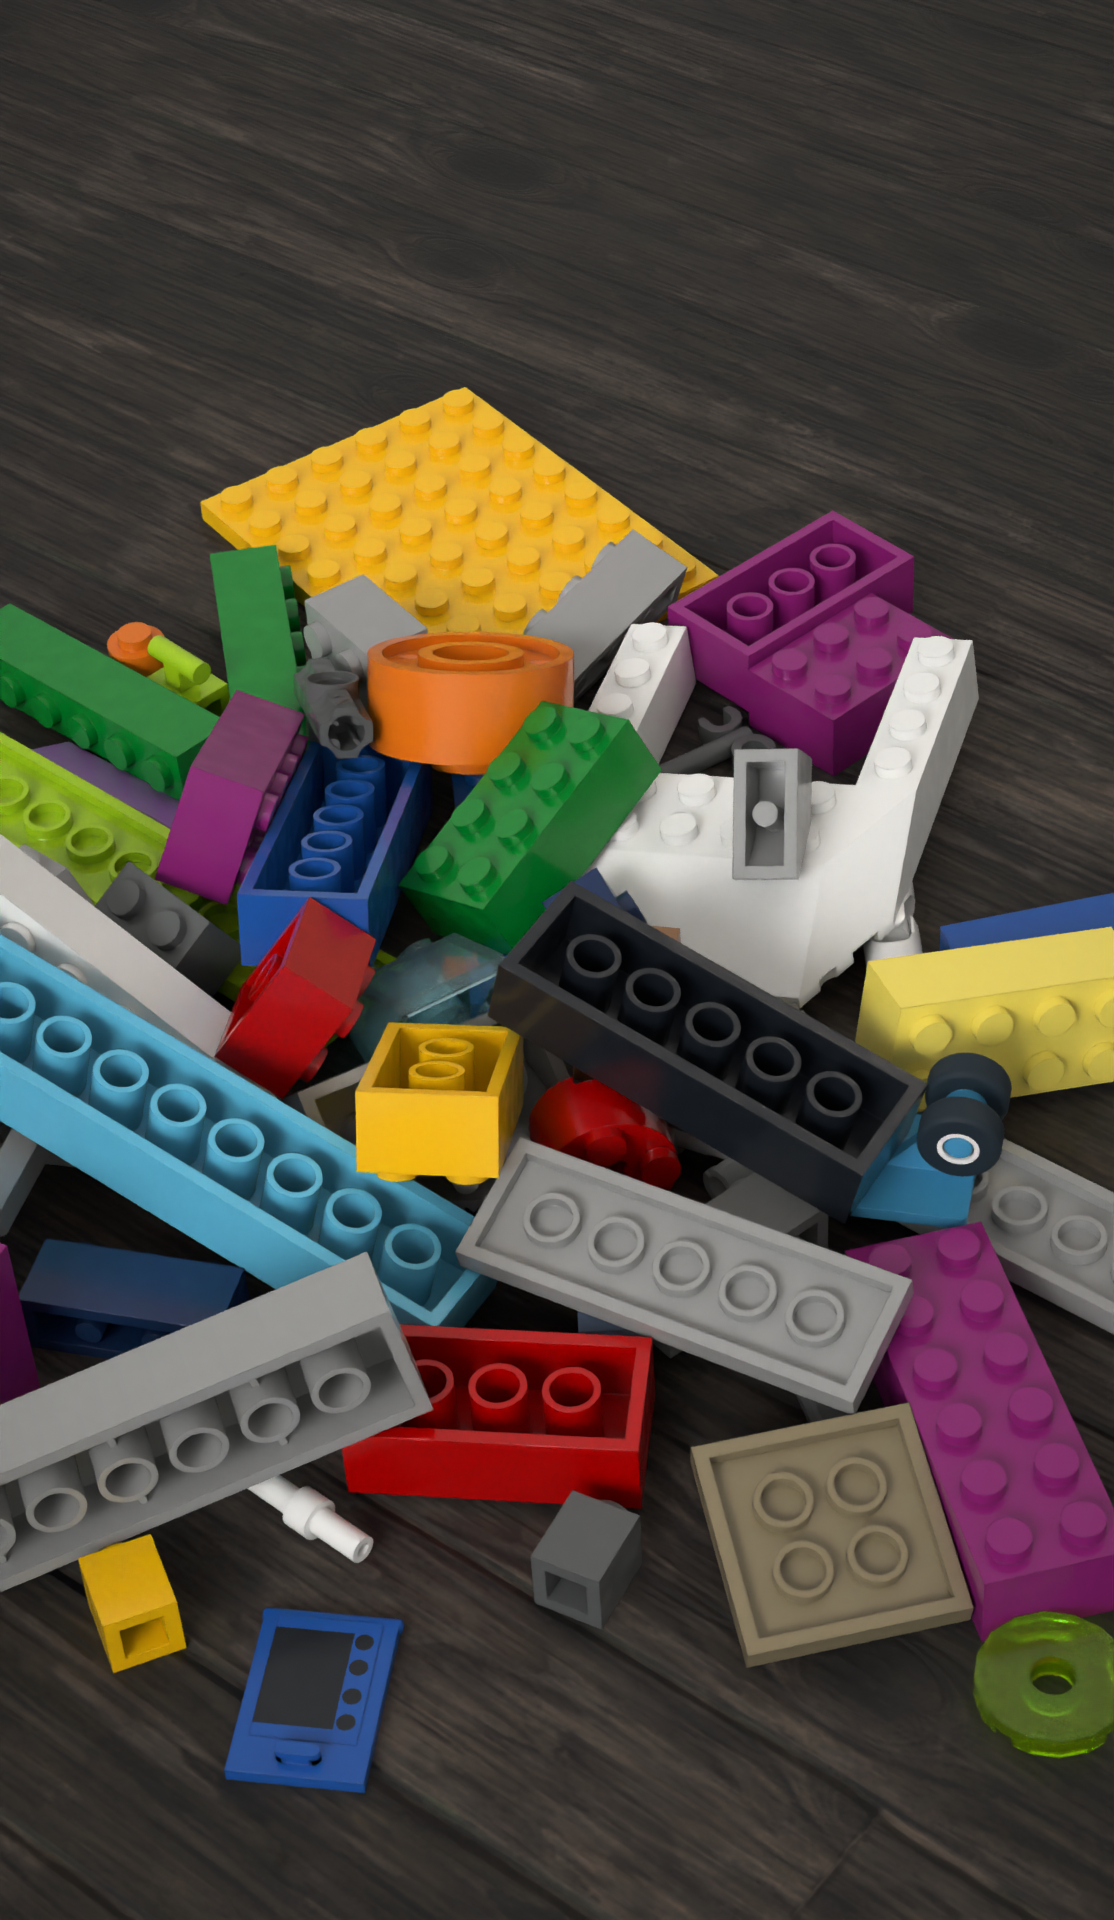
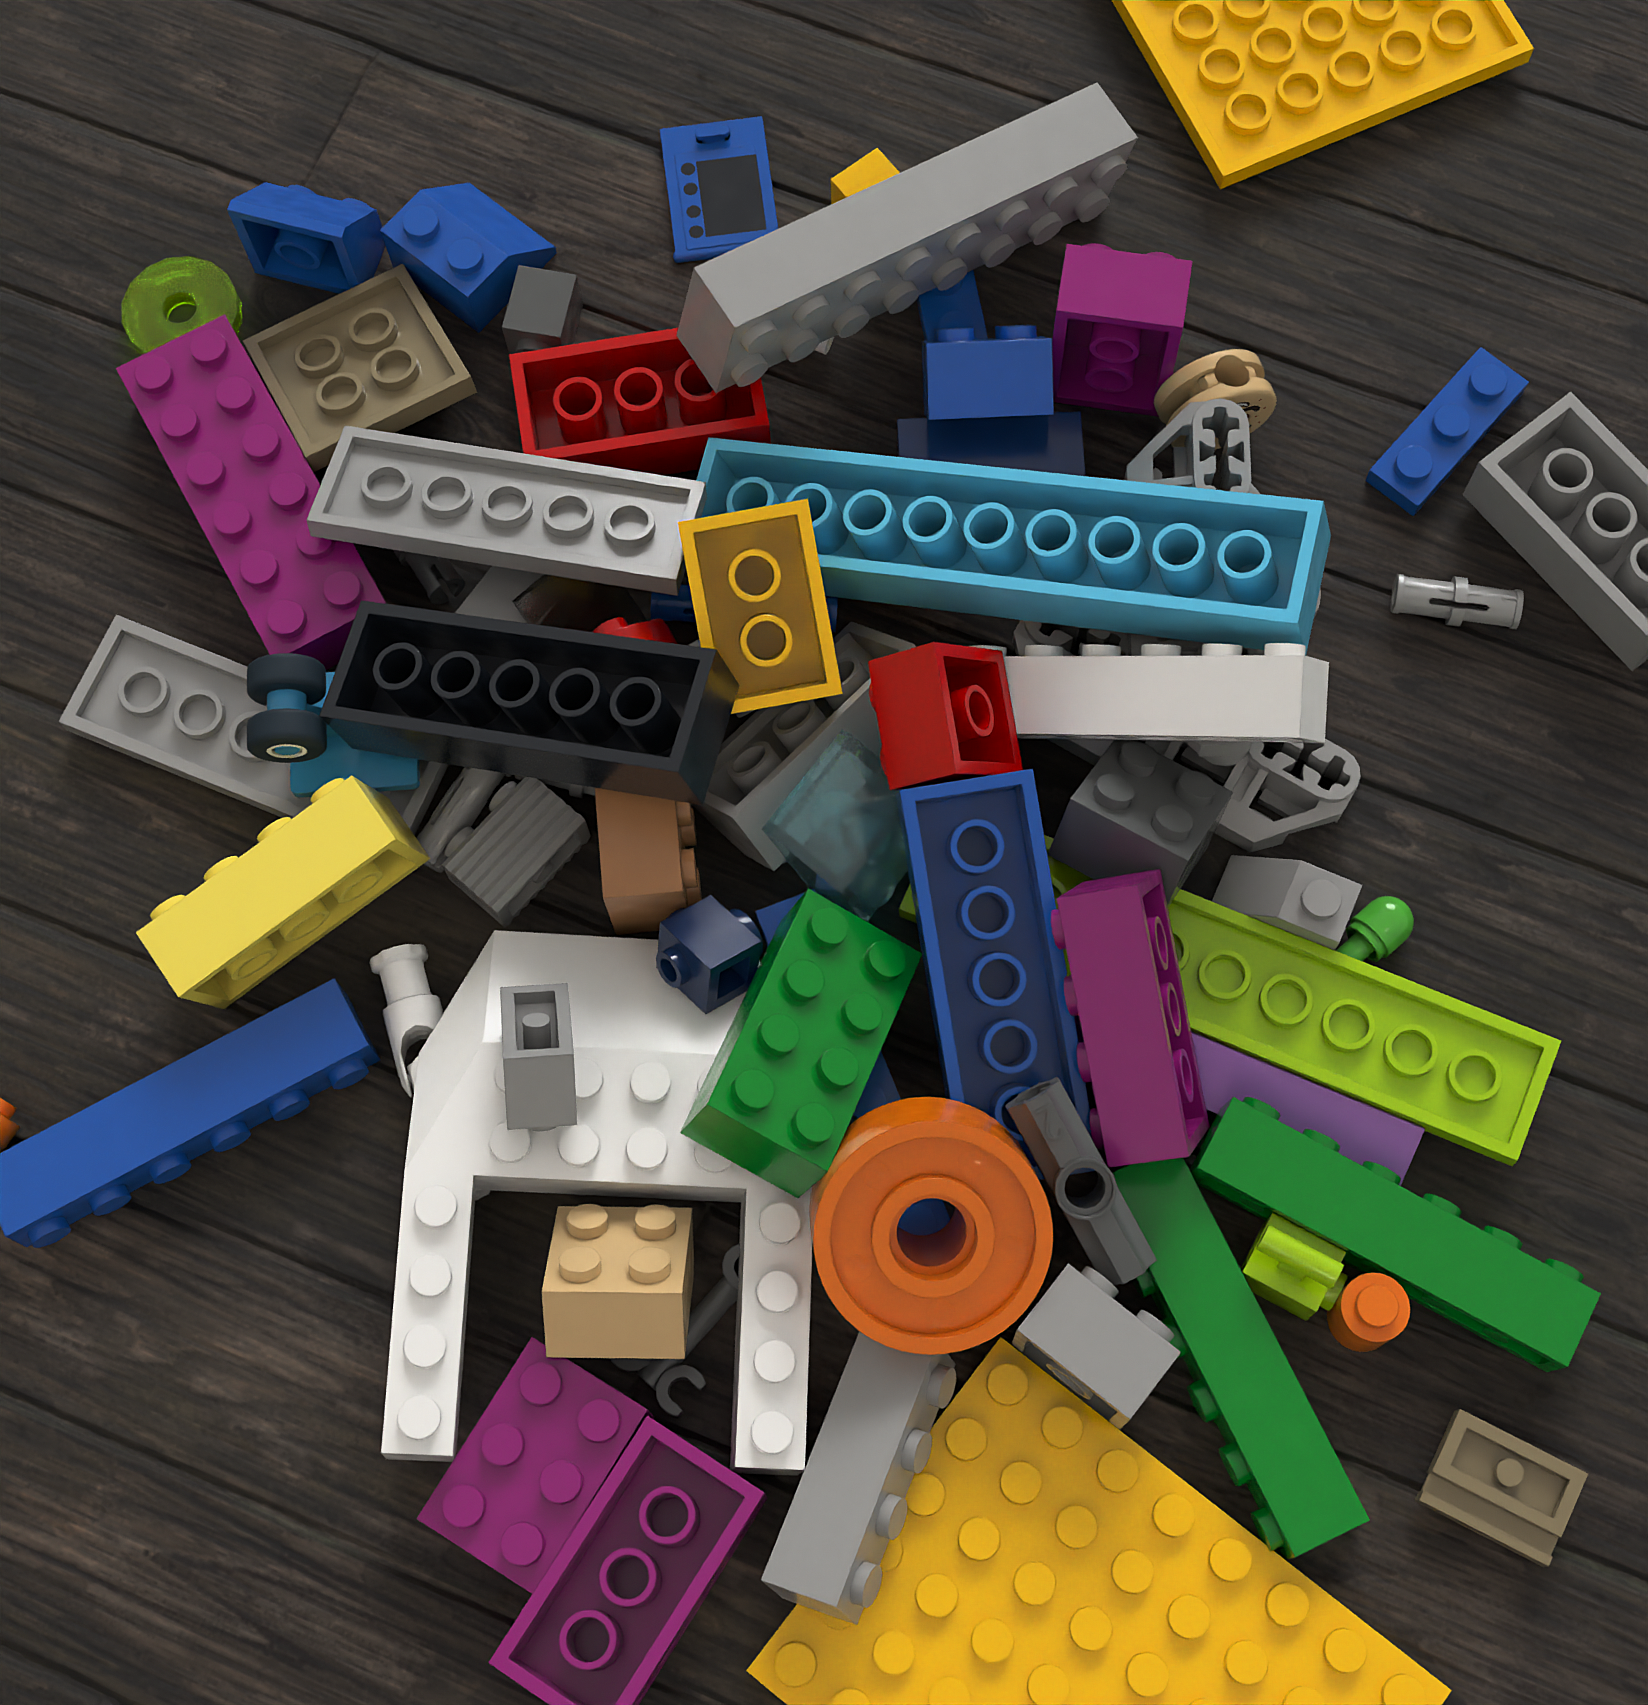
camera: 165 degrees right, 30 degrees up
none -> blue slope [227,182,385,294]
none -> blue slope [380,183,557,333]
none -> tan brick [542,1204,694,1359]
none -> blue brick [922,325,1054,420]
none -> dark tan plate [1414,1409,1588,1567]

